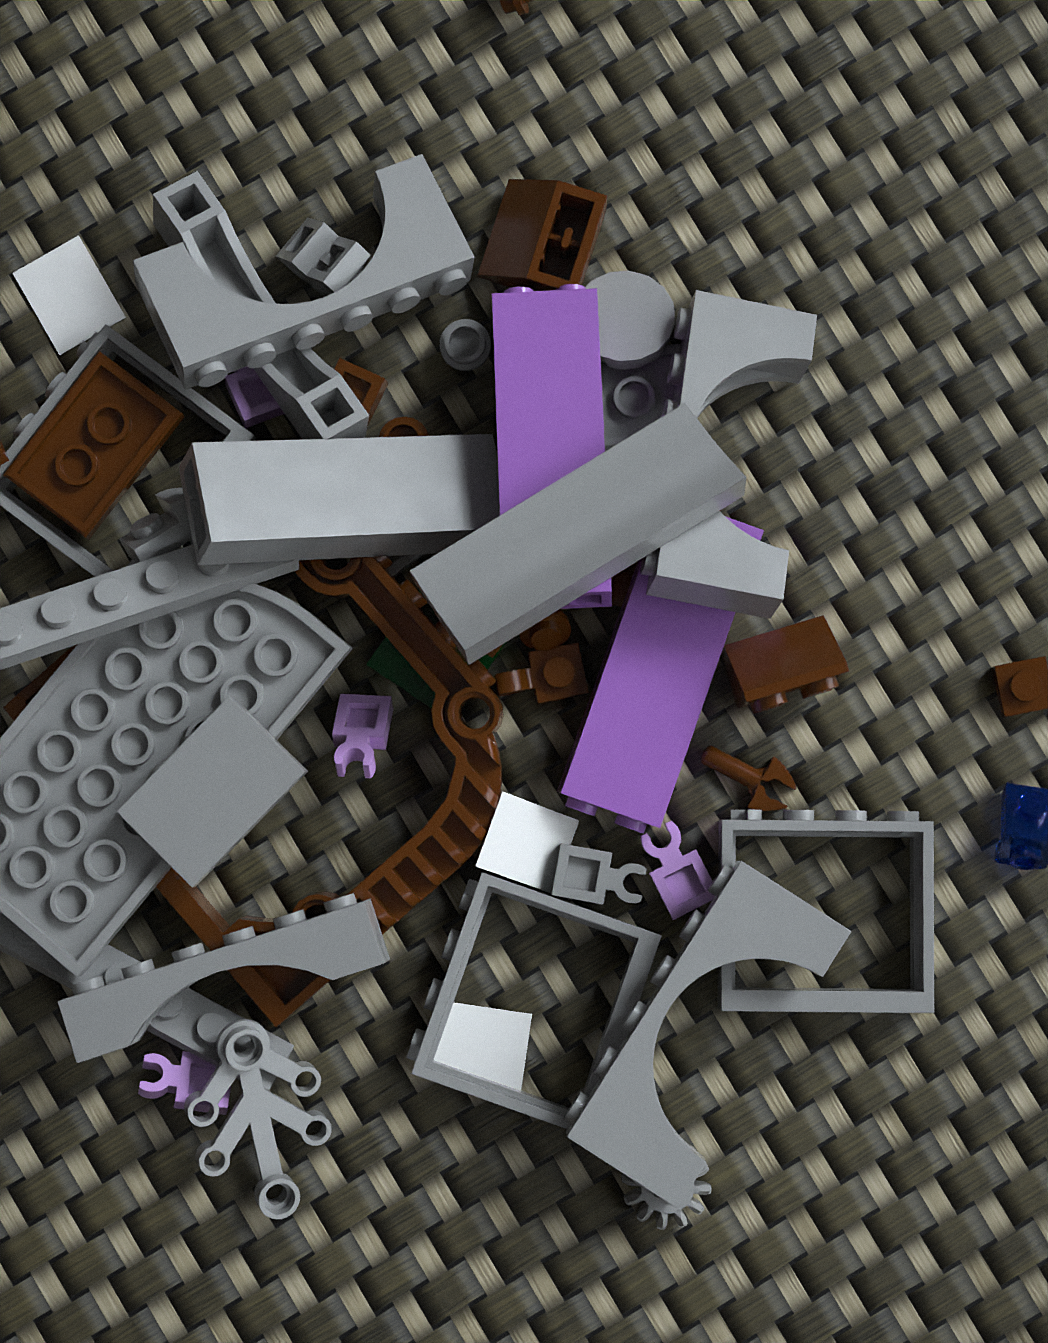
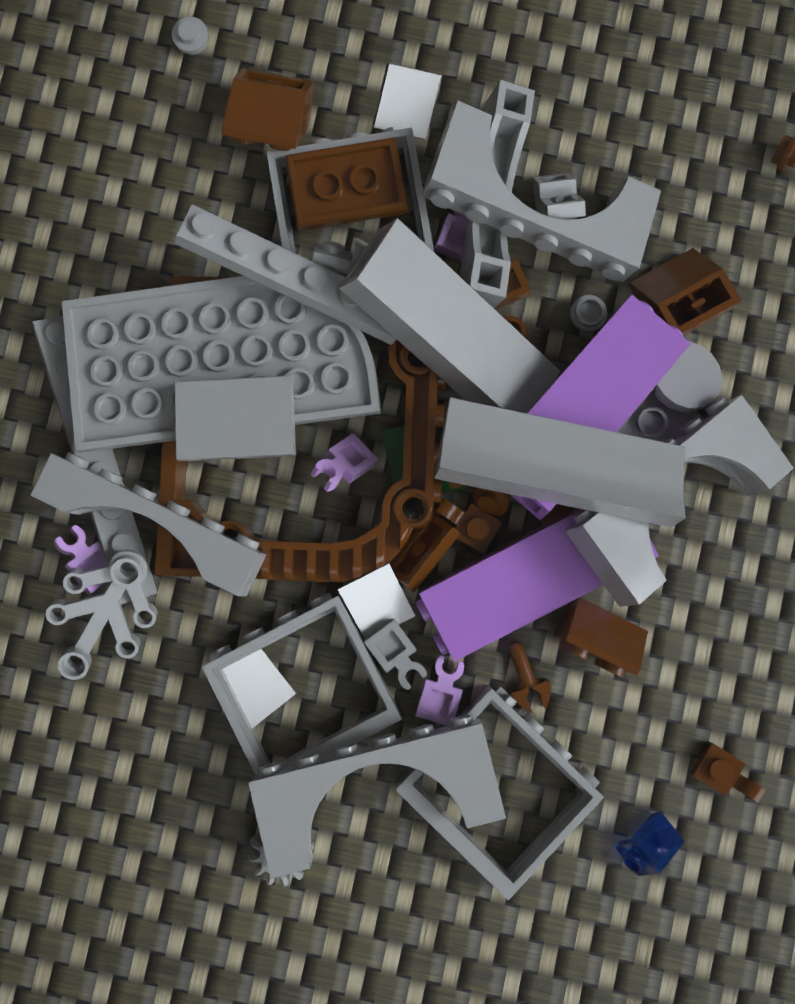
camera: 40 degrees right, 0 degrees up
none -> reddish brown plate [389,513,460,593]

